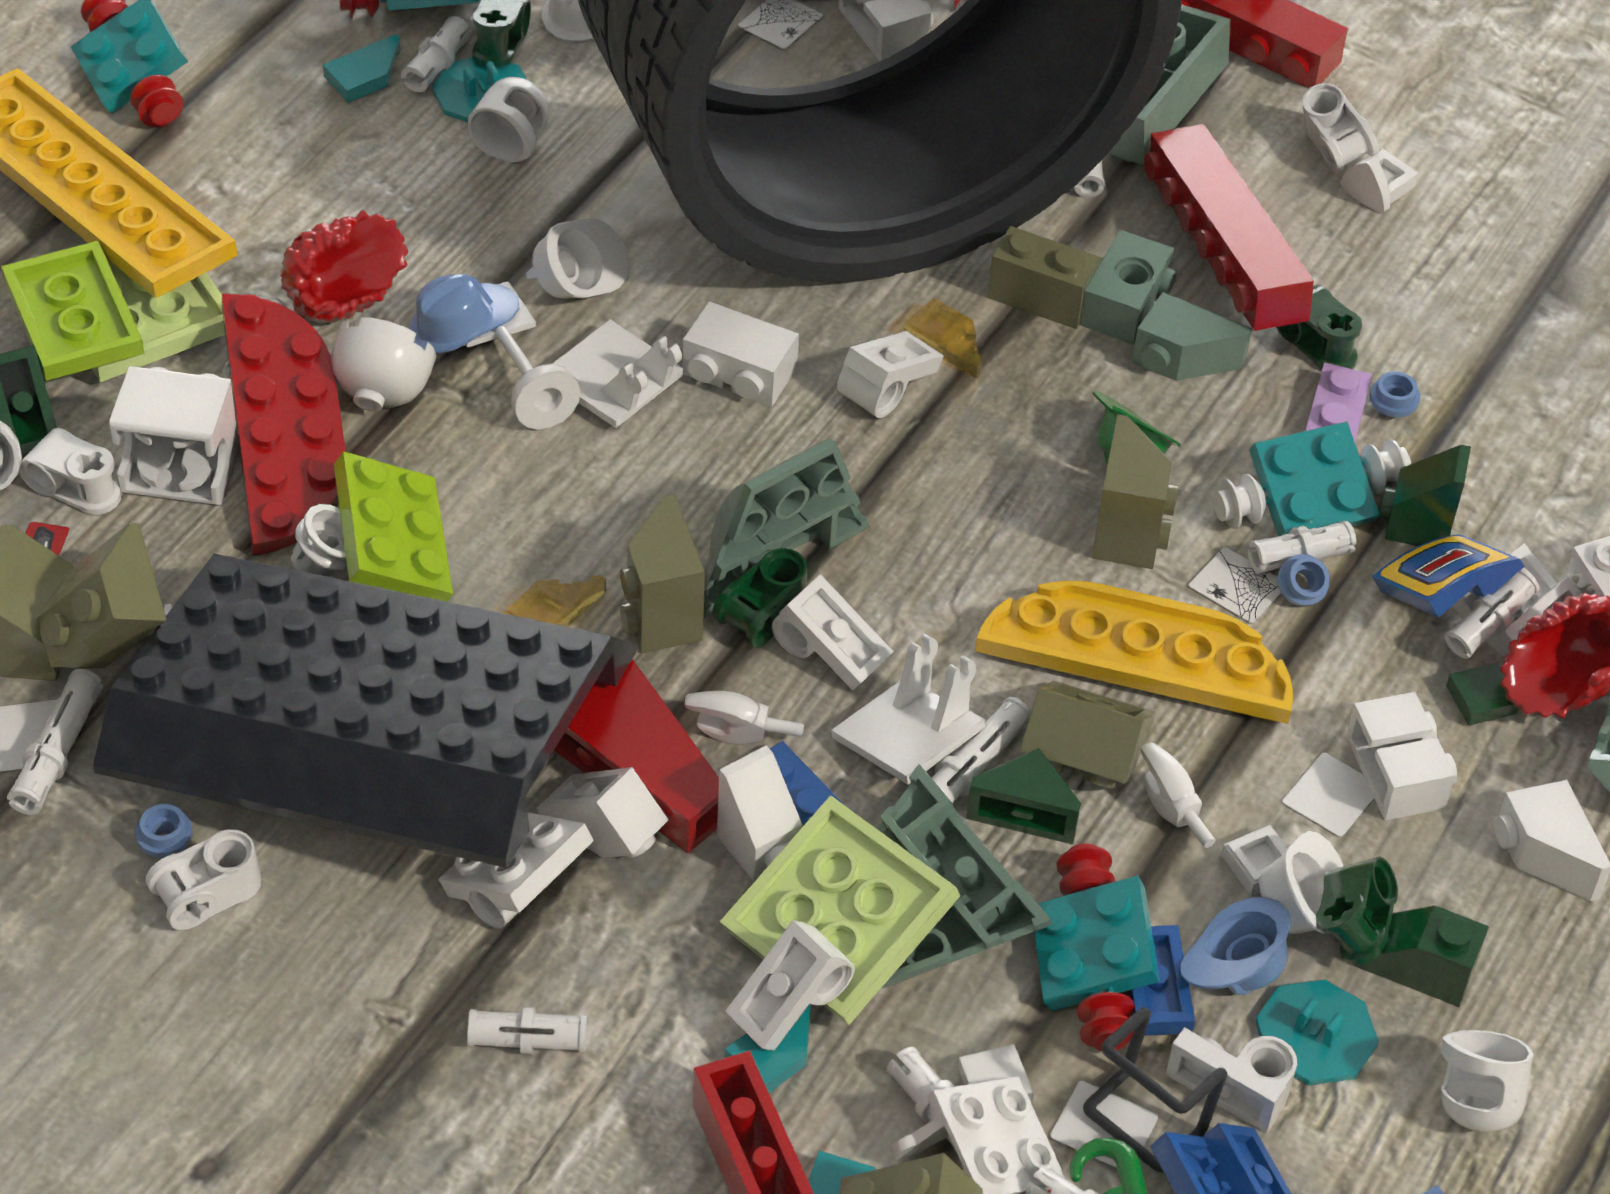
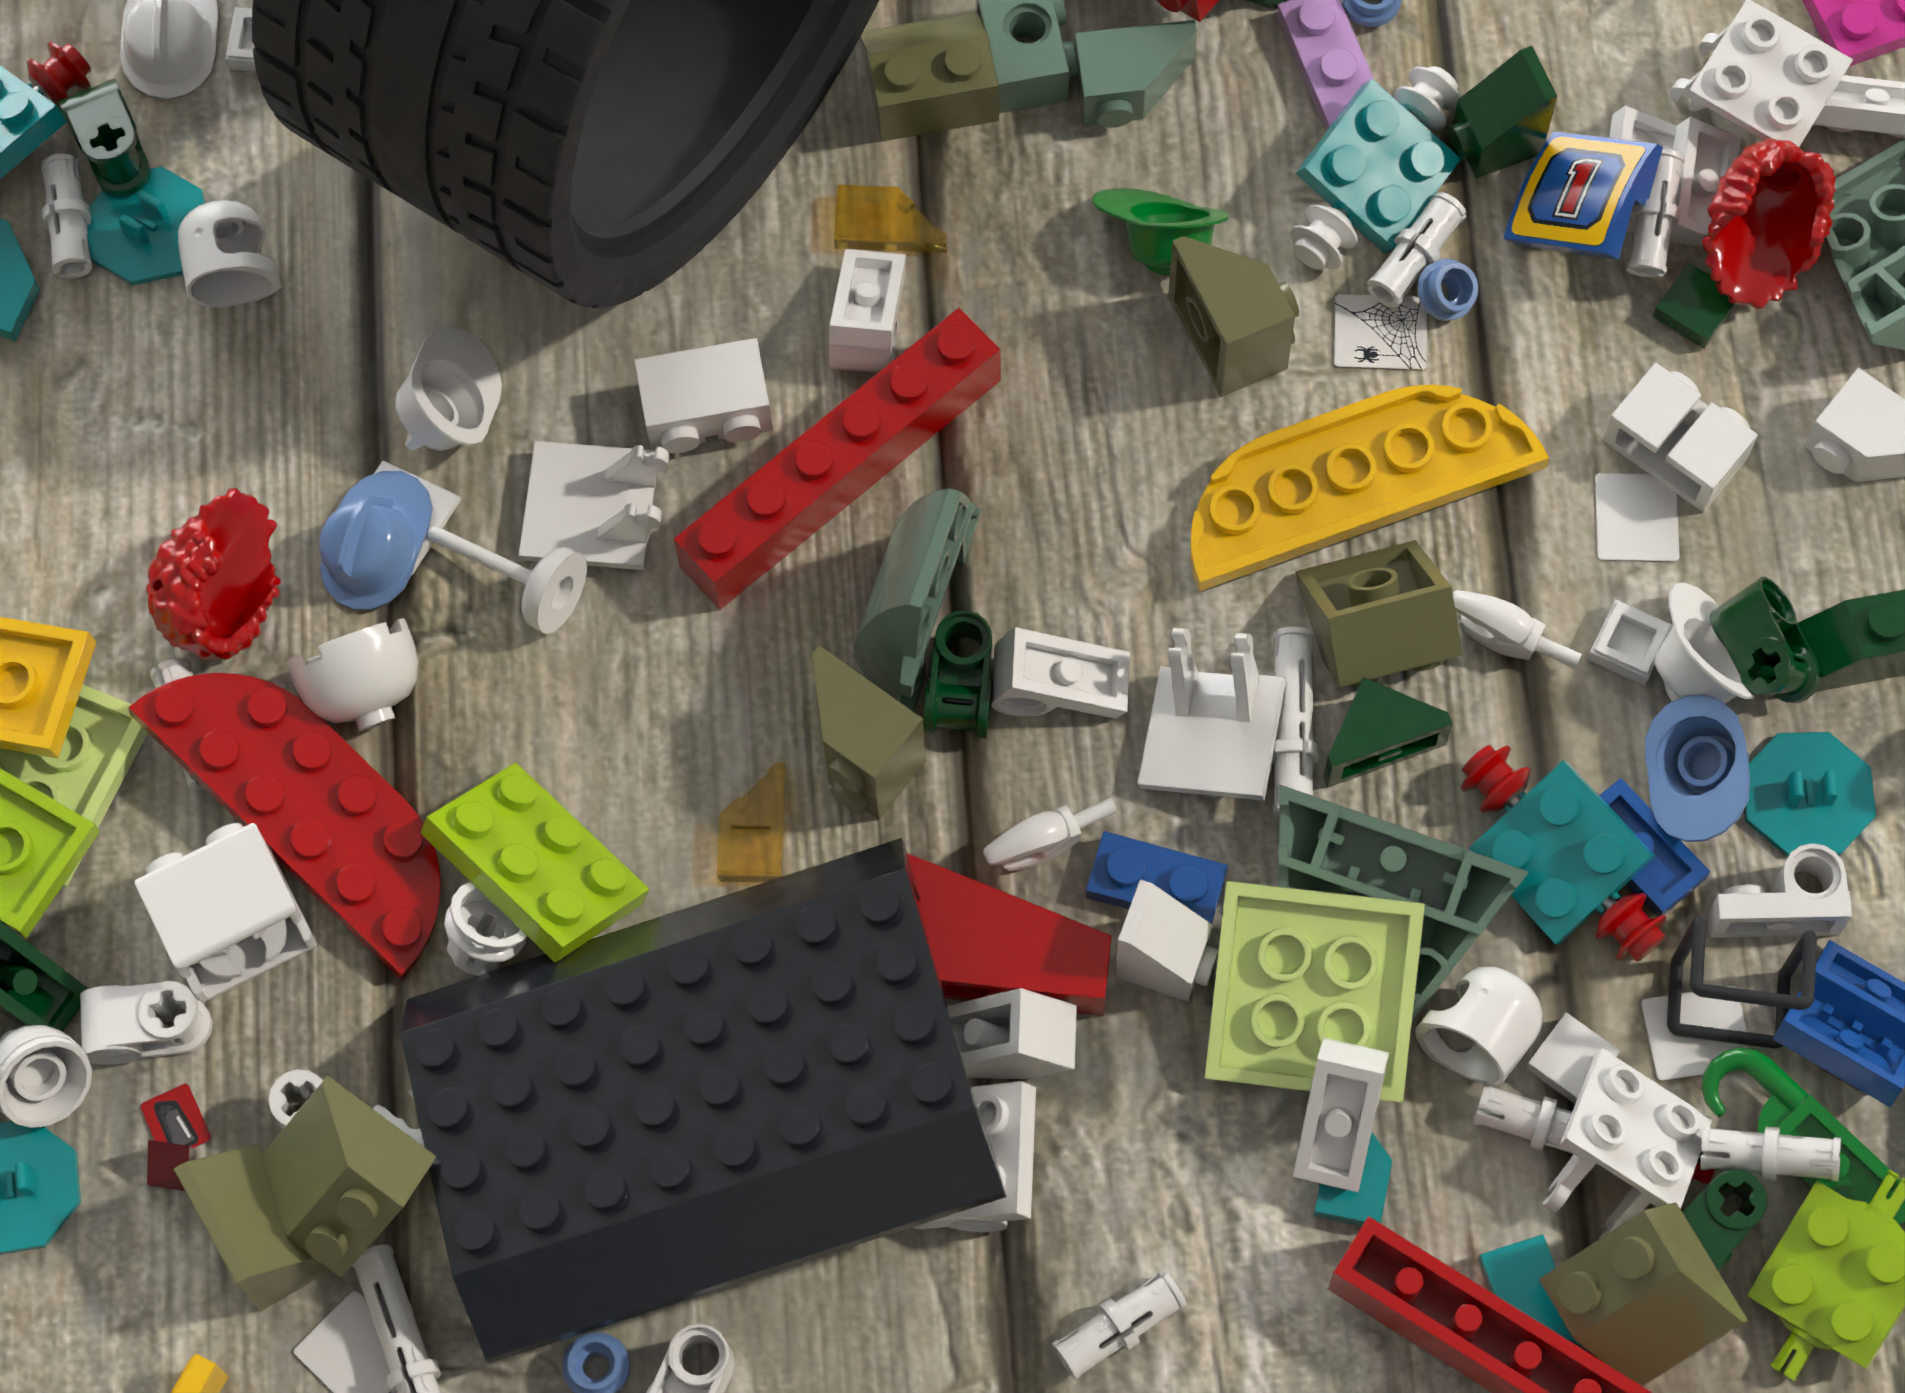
camera: 30 degrees left, 20 degrees up
none -> red brick [674,308,1001,610]
none -> white helmet [1415,966,1543,1086]

